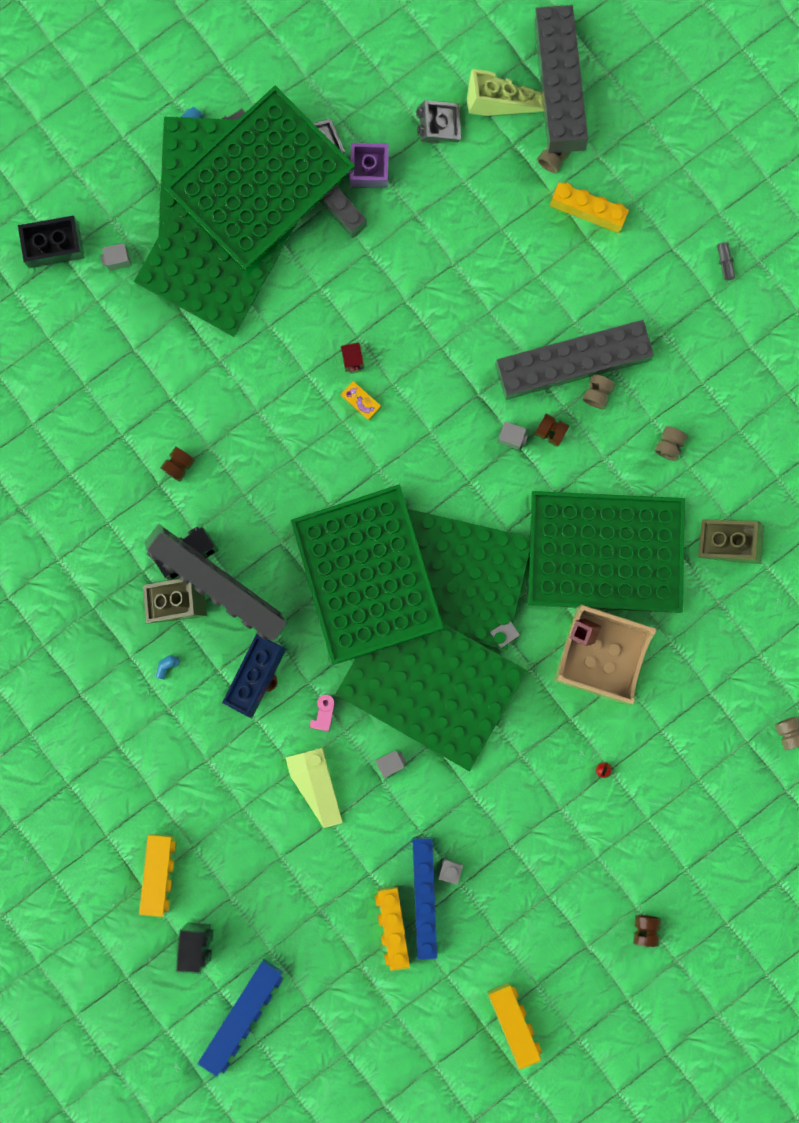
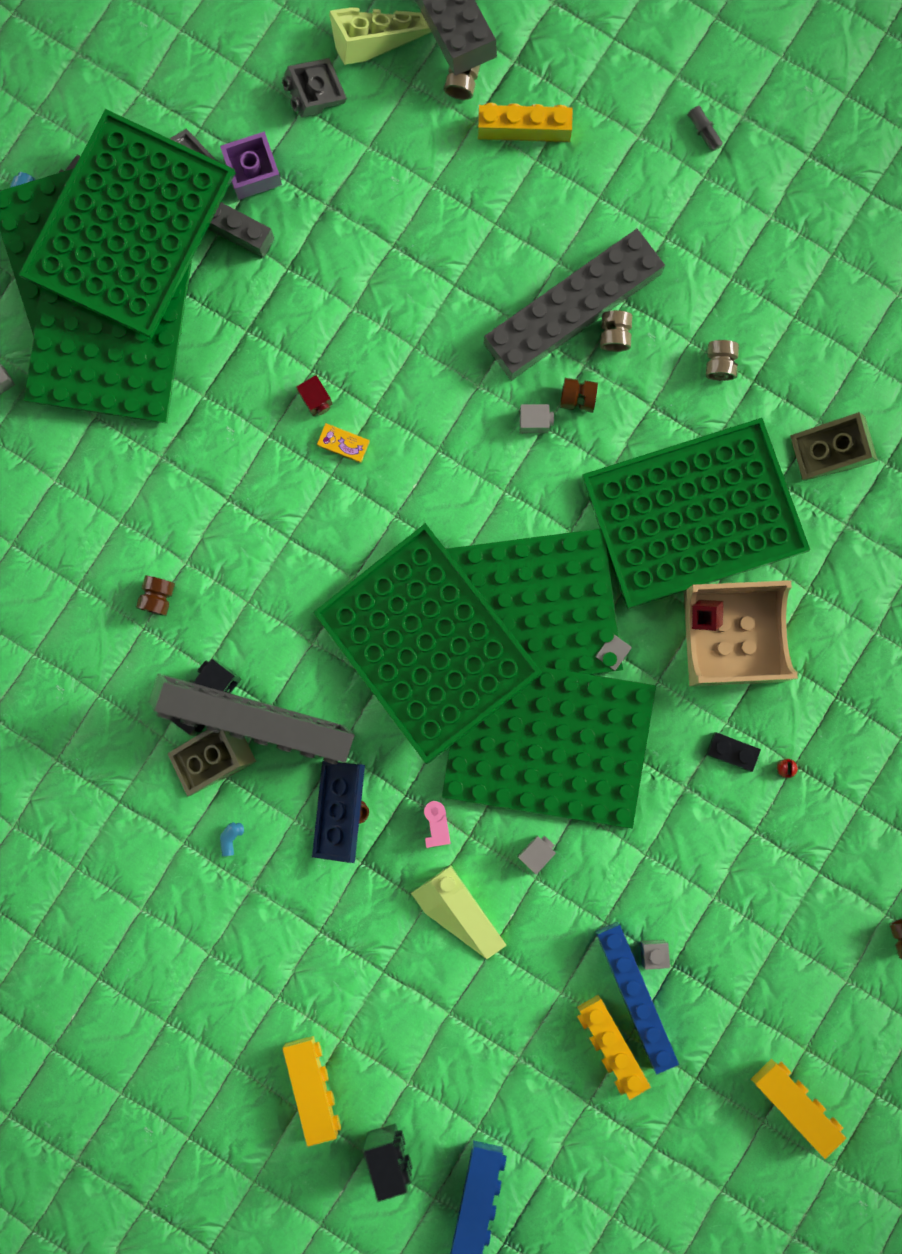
camera: 20 degrees left, 0 degrees up
none -> black plate [706,732,761,772]

